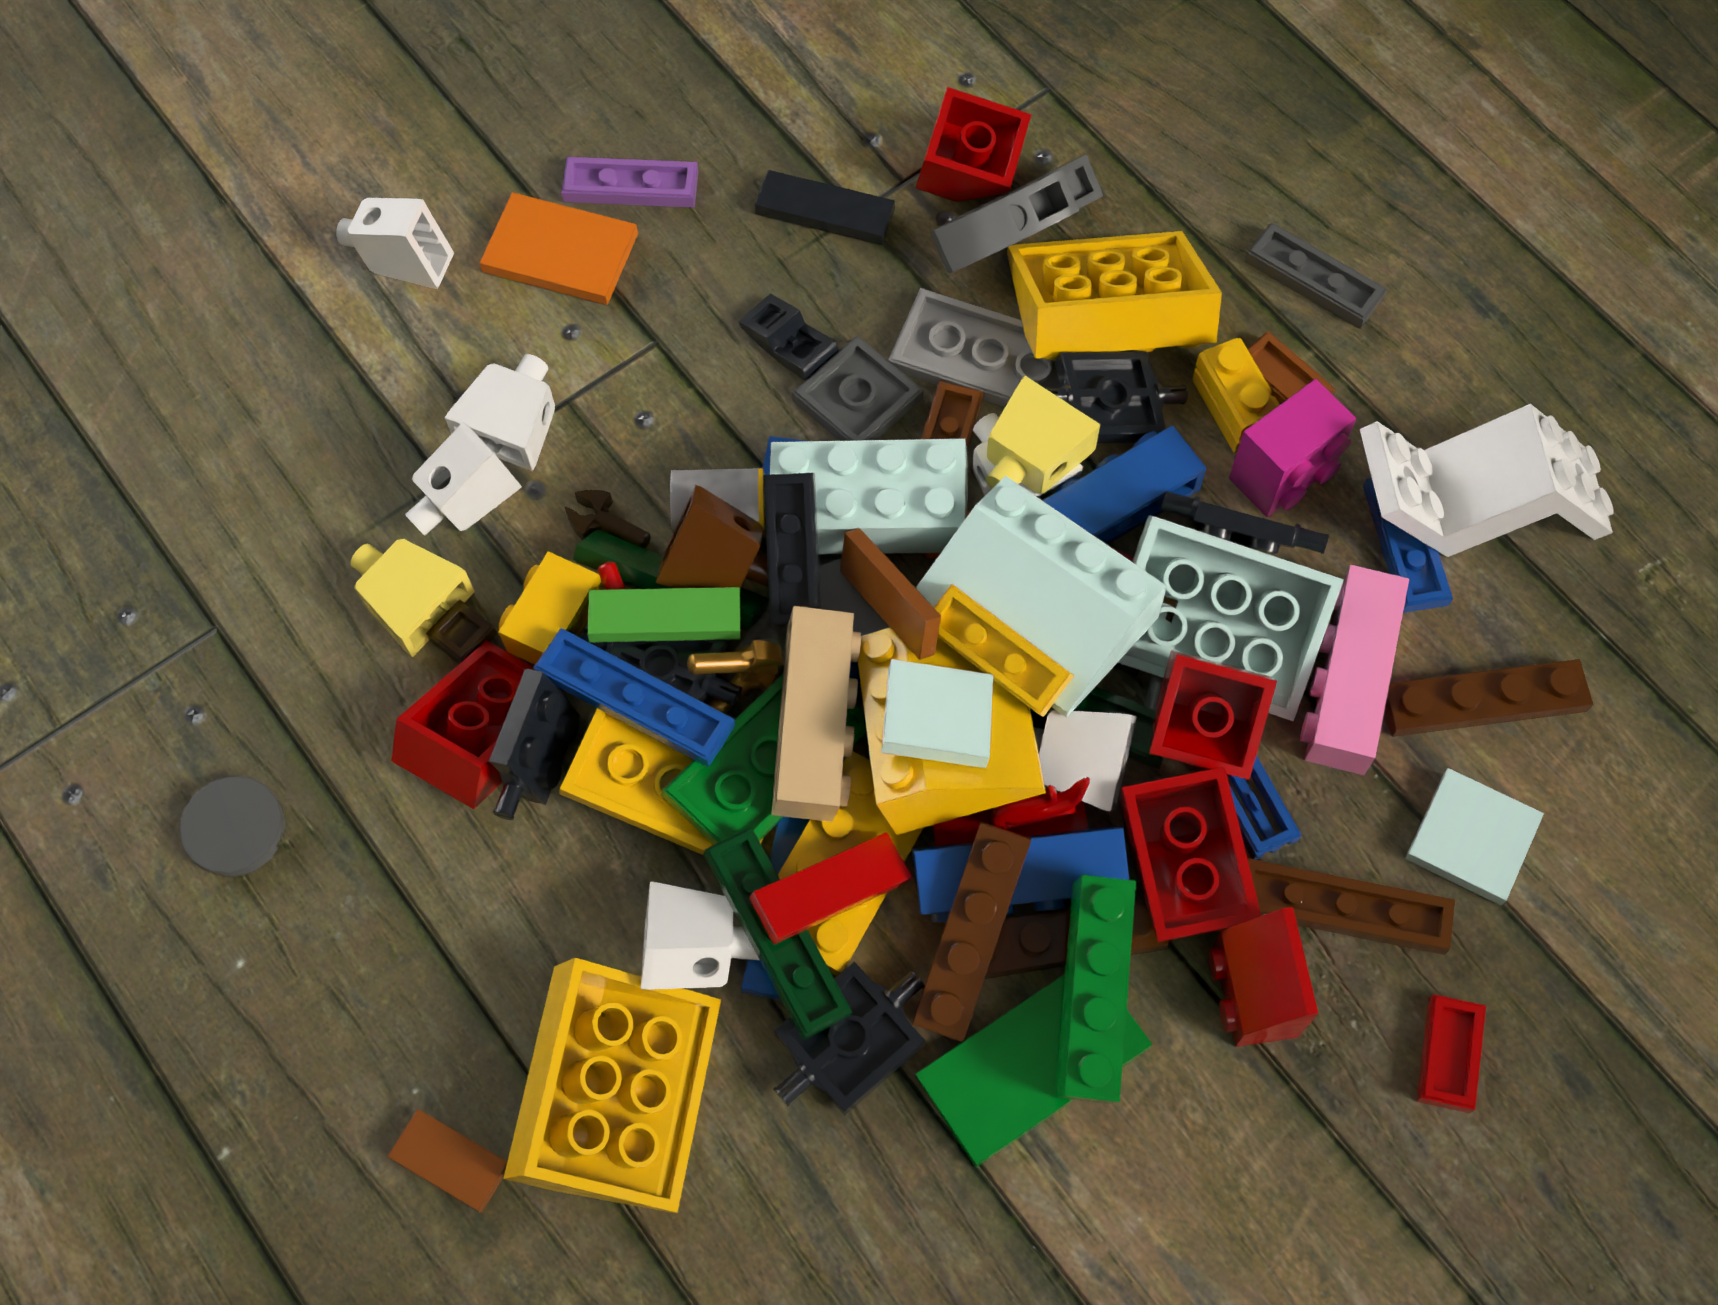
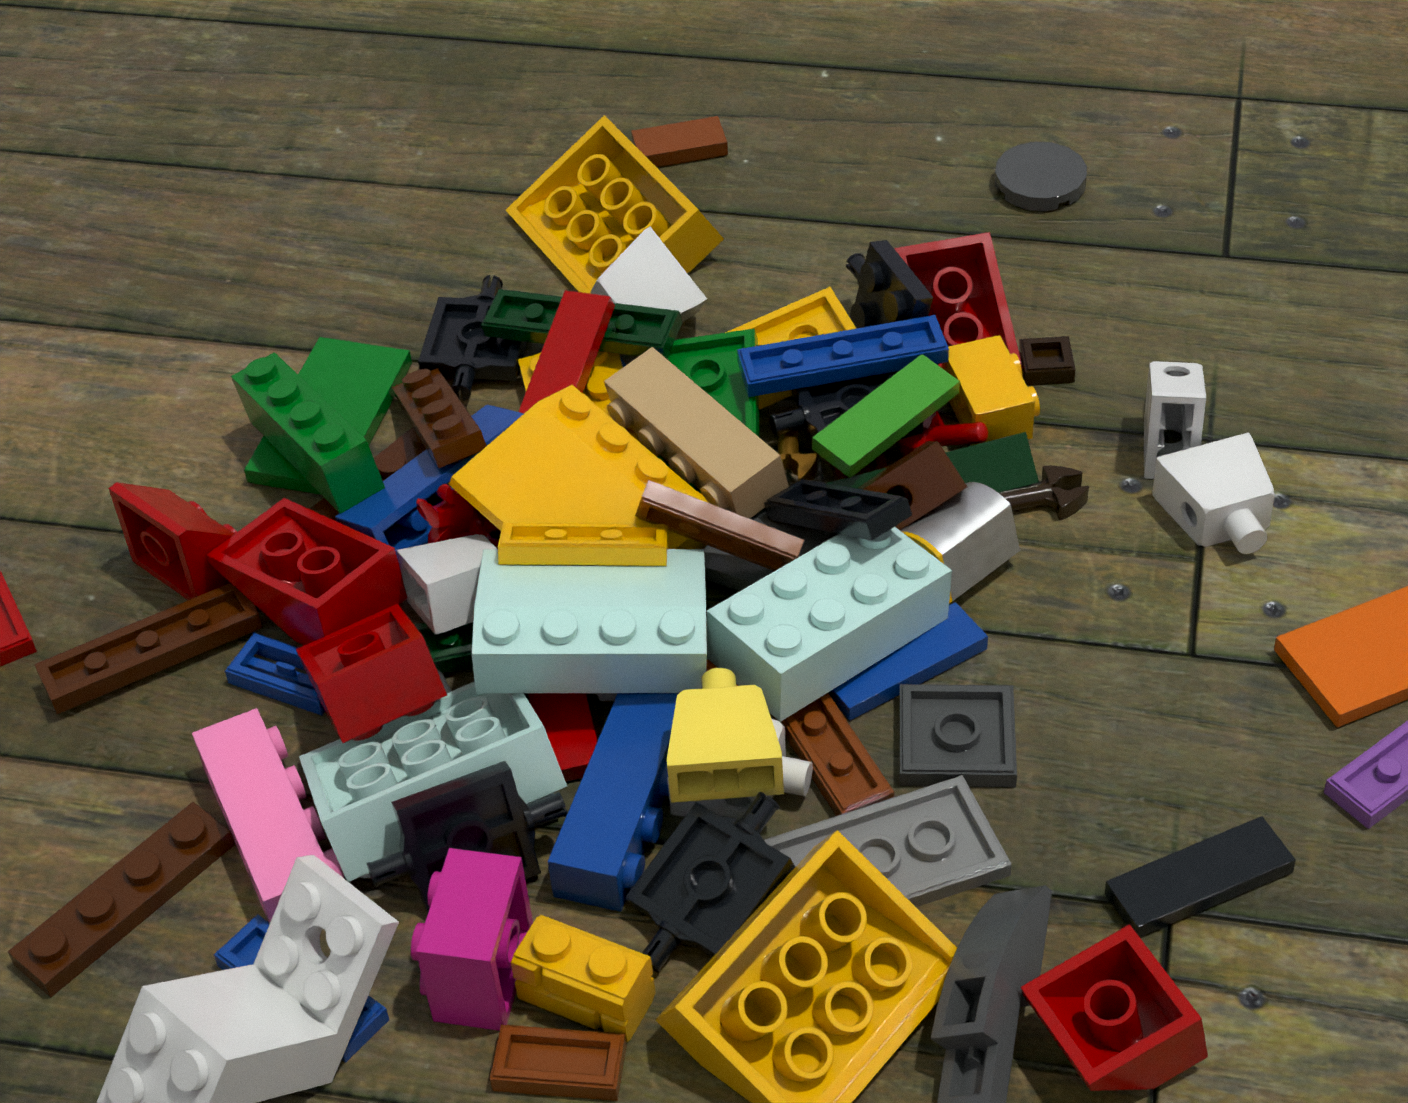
camera: 140 degrees right, 20 degrees down
light yellow torso [351,539,475,658] -> none
pearl gold bar [687,640,784,682] -> none
black slope [738,293,839,381] -> none
light aqua tile [881,659,993,768] -> none
light aqua tile [1405,768,1544,906] -> none

